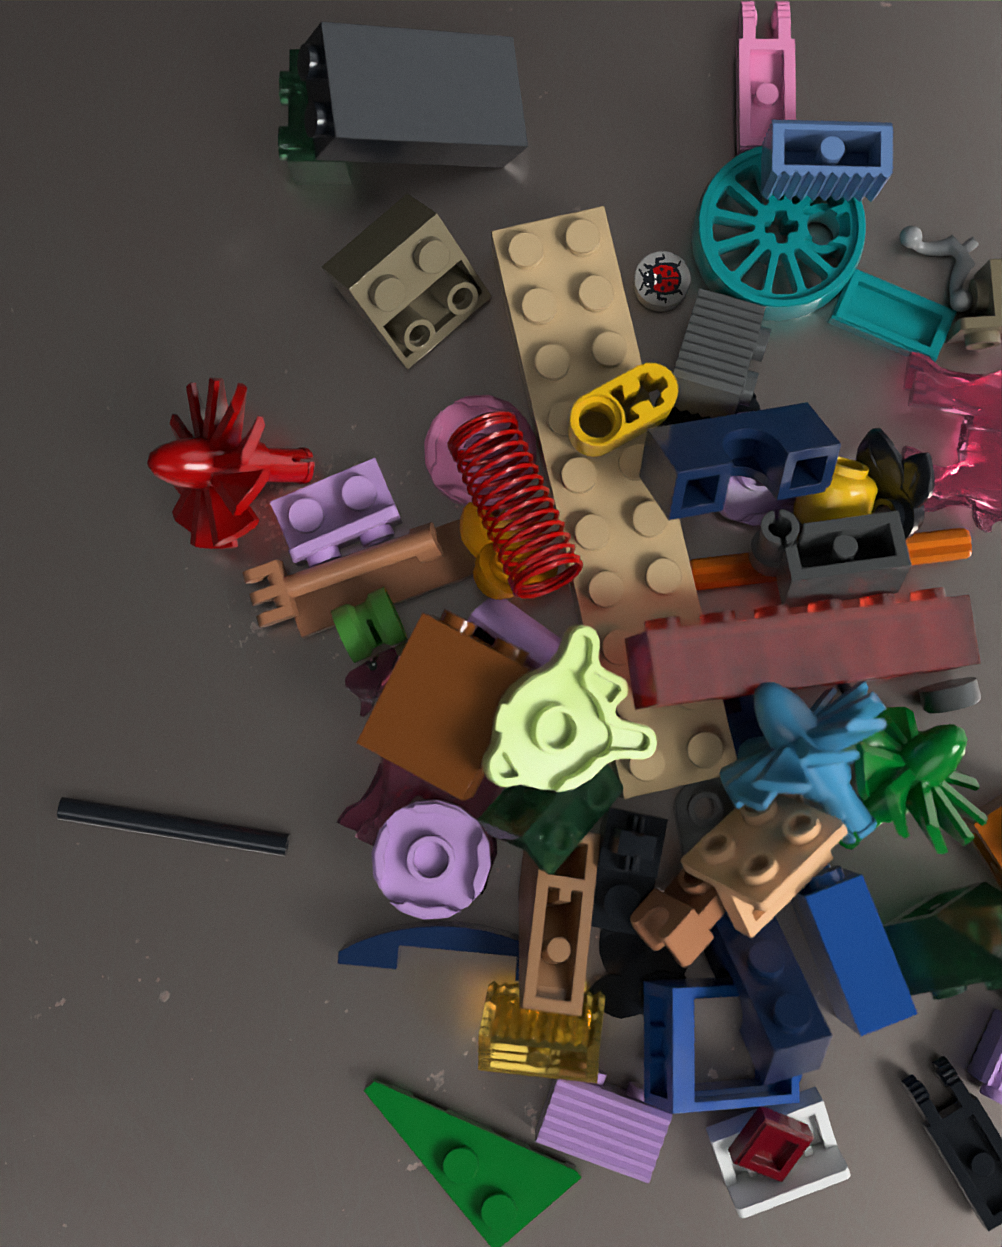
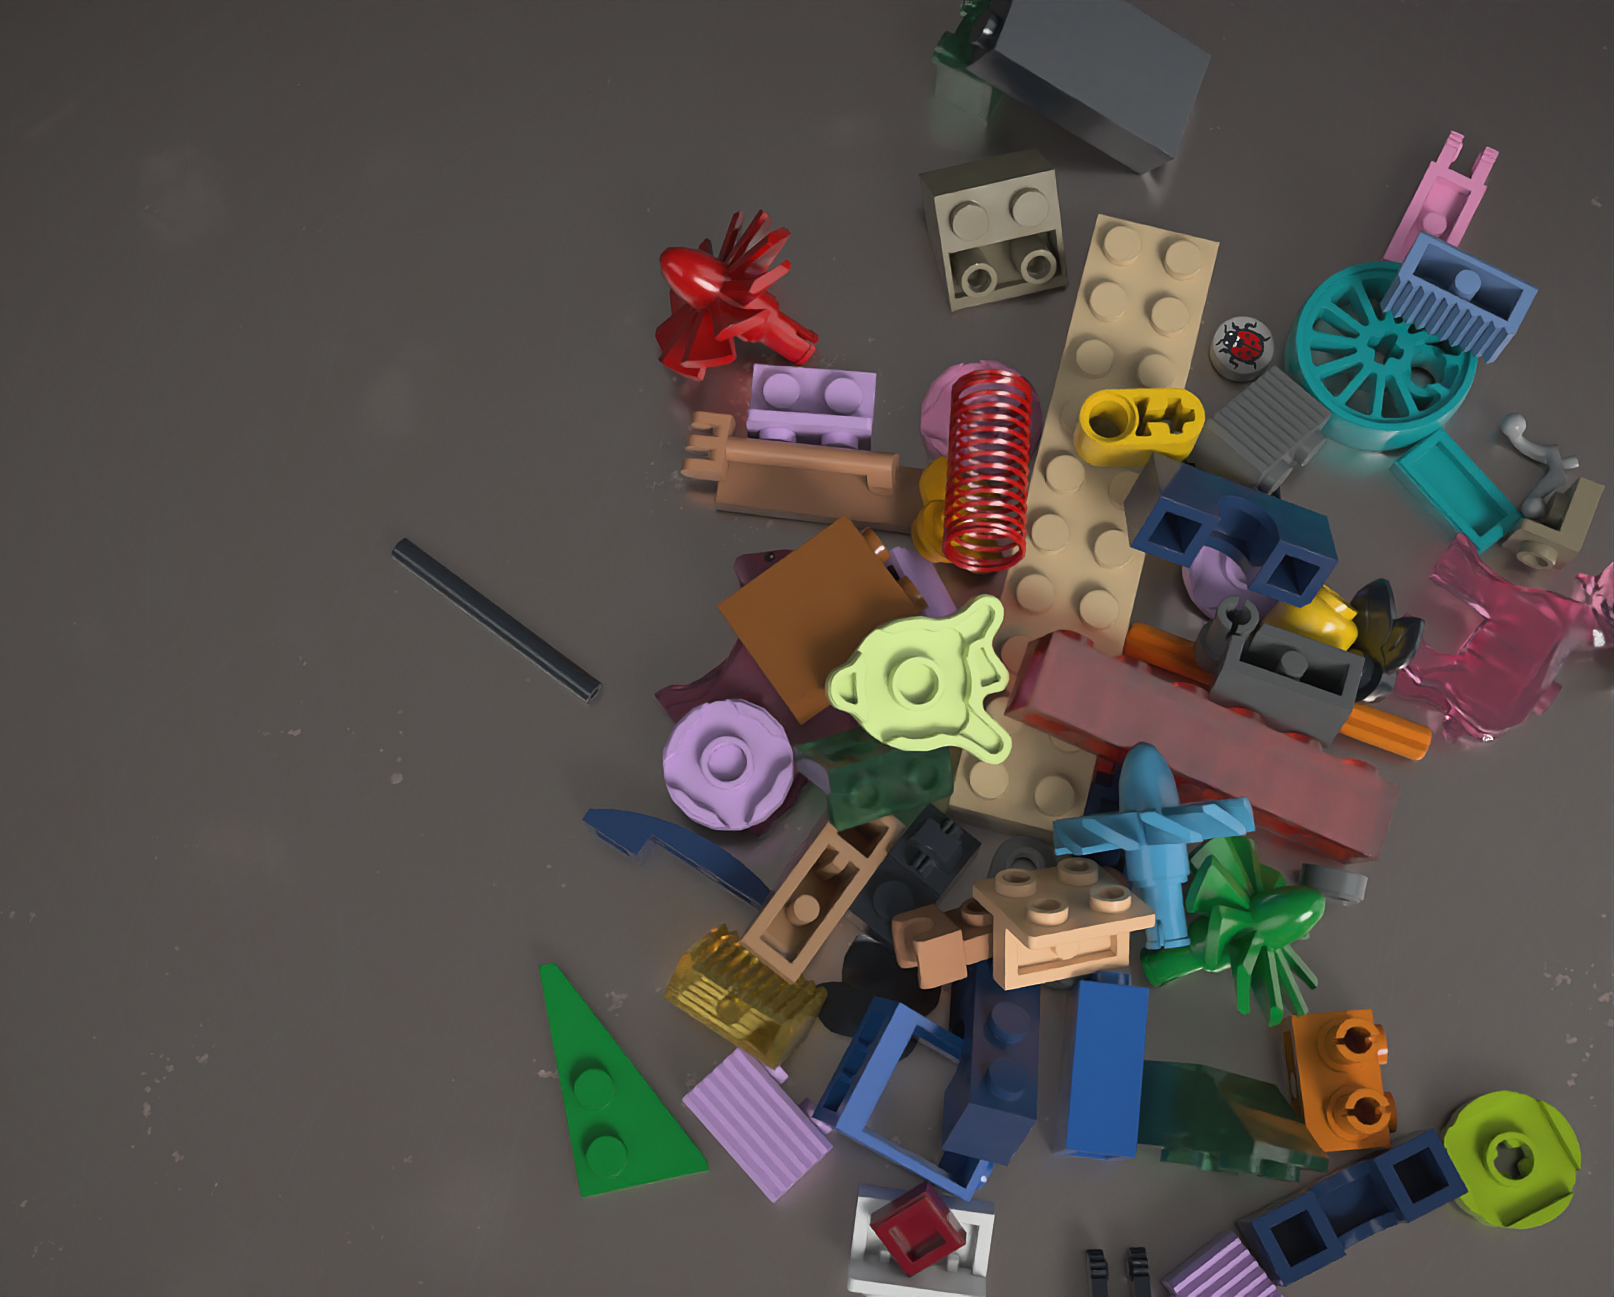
camera: 30 degrees right, 10 degrees down
bright green wheel [331,587,408,663] -> none

